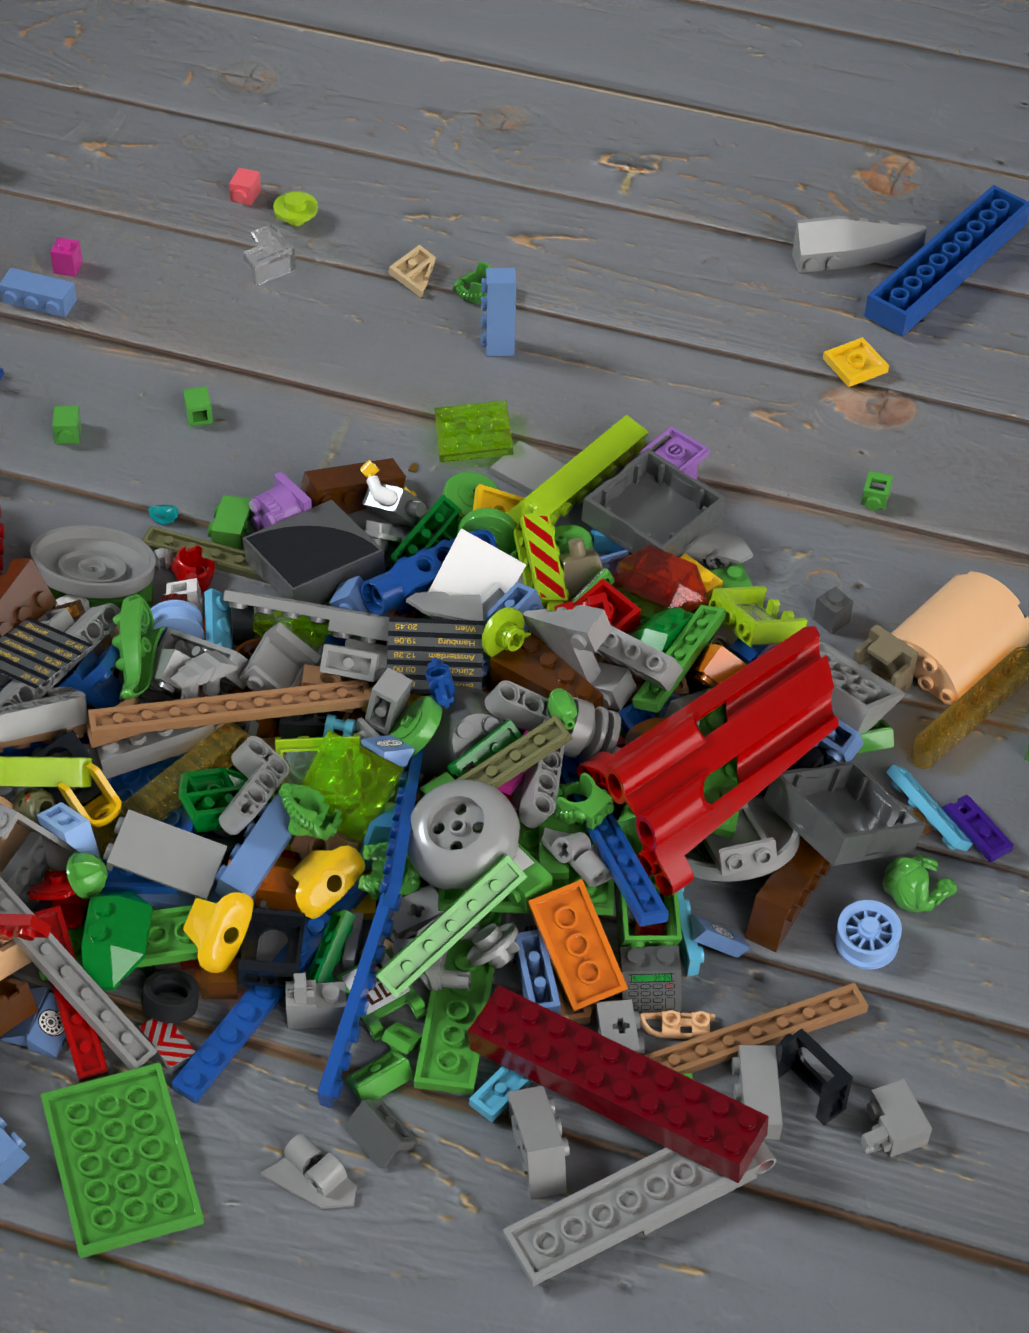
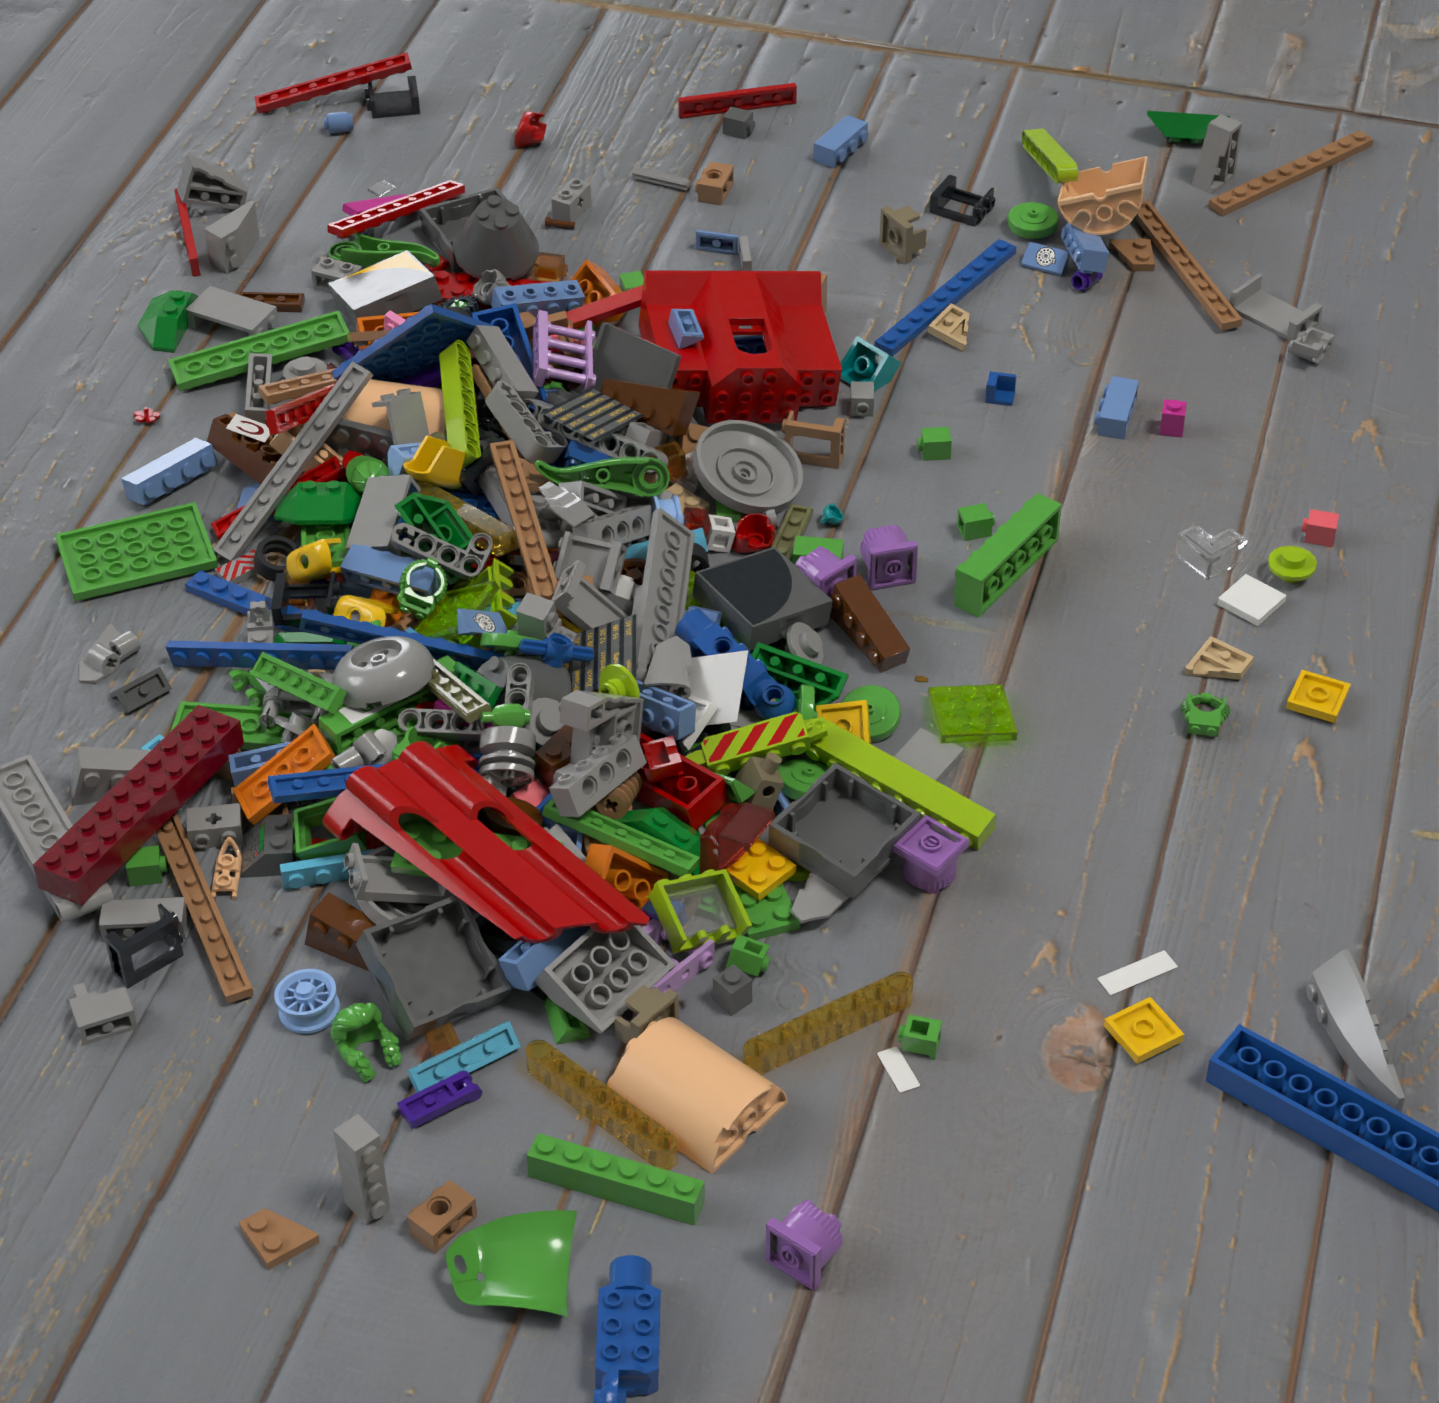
camera: 90 degrees right, 5 degrees down
bright green slope [344,1050,414,1103] -> none
dark grey torso [360,460,426,526] -> none
bright green plate [381,1021,422,1055] -> none
medium blue brick [481,268,516,357] -> none
medium blue slope [690,915,750,958] -> none
none -> bright green brick [725,934,771,977]
none -> clear yellow beam [743,972,914,1075]
none -> medium nougat panel [782,411,845,469]
none -> medium lavender piece [860,524,918,590]
none -> white sticker [877,1047,920,1092]
none -> bright green brick [954,493,1062,618]
none -> white sticker [1097,950,1178,995]
none -> white tile [1217,574,1287,626]
none -> yellow plate [1286,670,1351,723]

